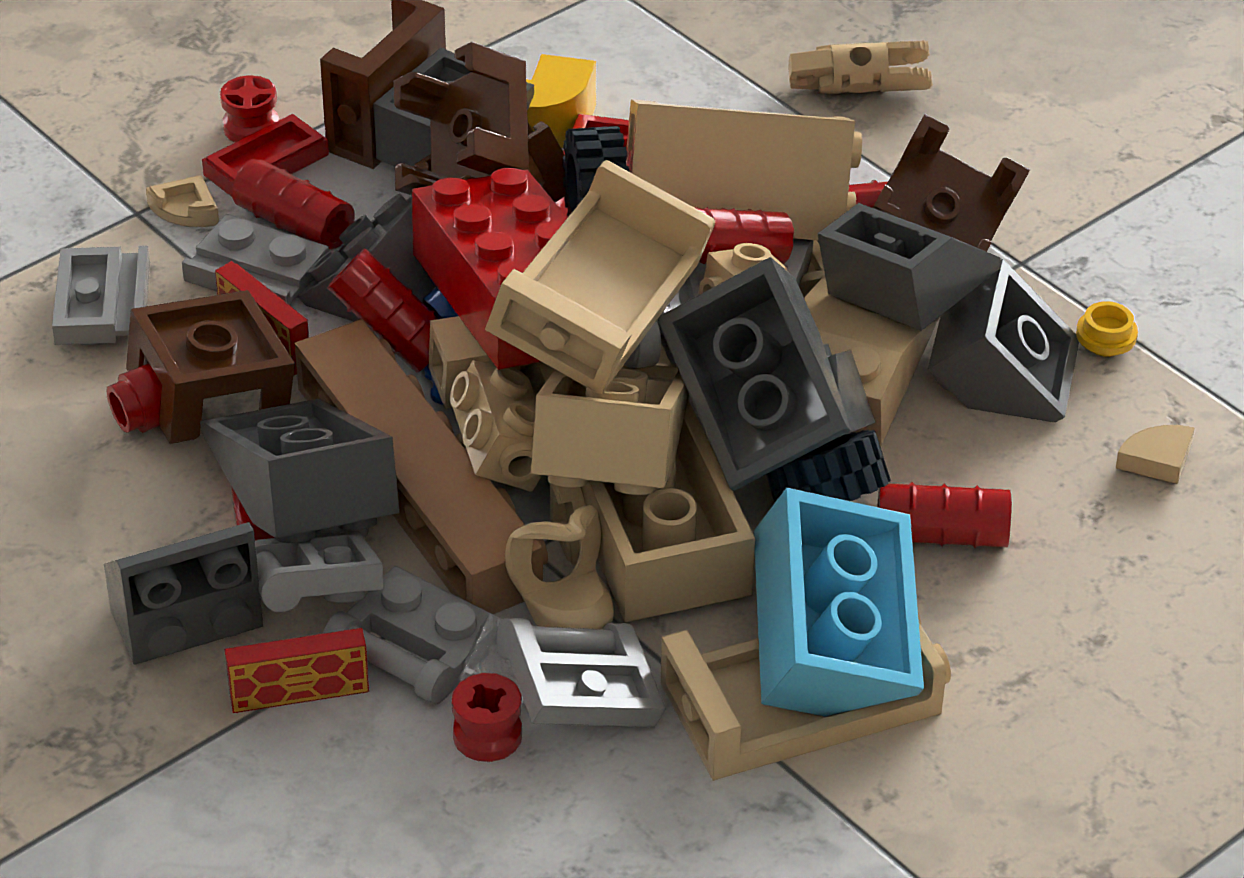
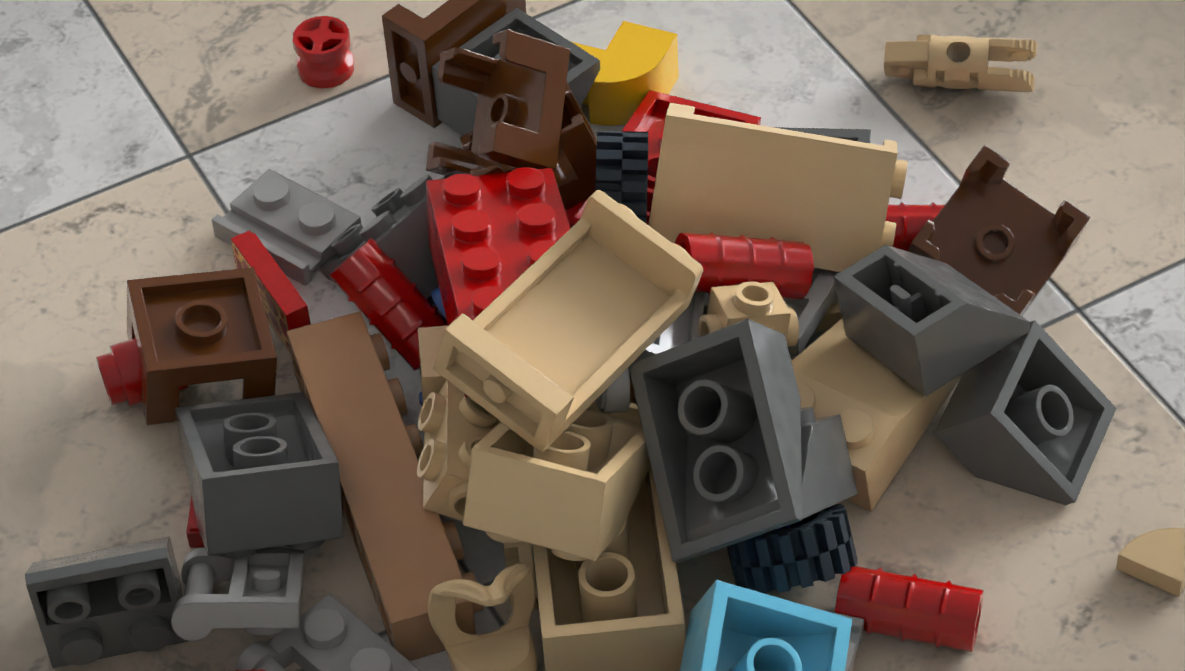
camera: 15 degrees right, 5 degrees up
light grey plate [52,246,150,345] -> none
tan tile [146,175,219,227] -> none
red tile [202,114,329,198] -> none
red axle [232,159,355,250] -> none
yellow plate [1076,301,1138,357] -> none

